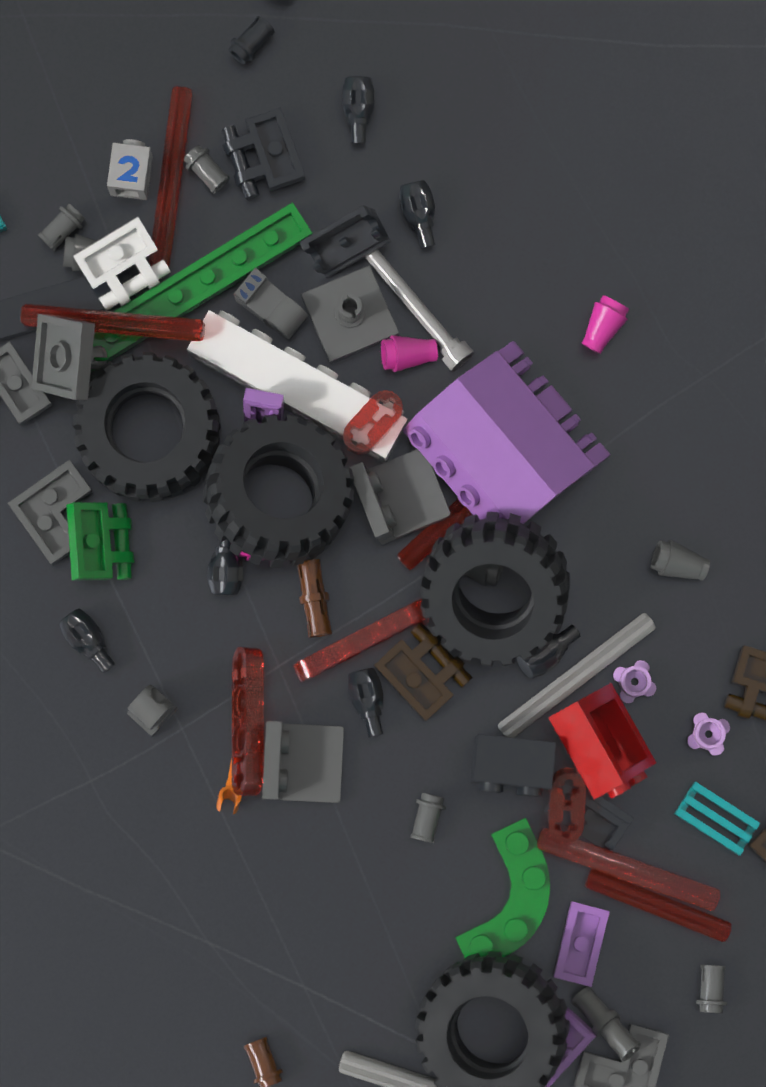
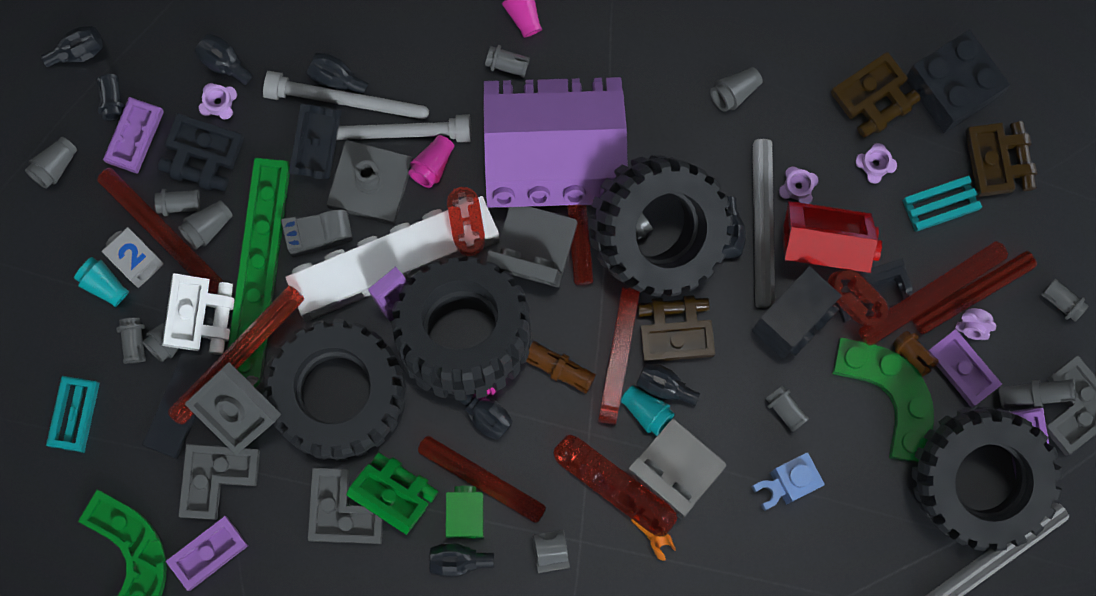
camera: 50 degrees left, 5 degrees down
none -> dark grey cone [25,137,77,189]
none -> teal cone [74,257,129,307]
none -> medium lavender plate [103,97,164,174]
none -> dark grey cone [178,200,233,249]
none -> lavender plate [199,83,237,120]
none -> light grey piece [263,70,429,119]
none -> clear red axle [418,436,546,523]
none -> green brick [446,486,484,539]
none -> dark grey pin [485,45,530,78]
none -> teal cone [620,385,675,436]
none -> medium blue brick [751,452,825,511]
none -> reddish brown pin [893,331,939,376]
none -> lavender plate [956,308,996,340]

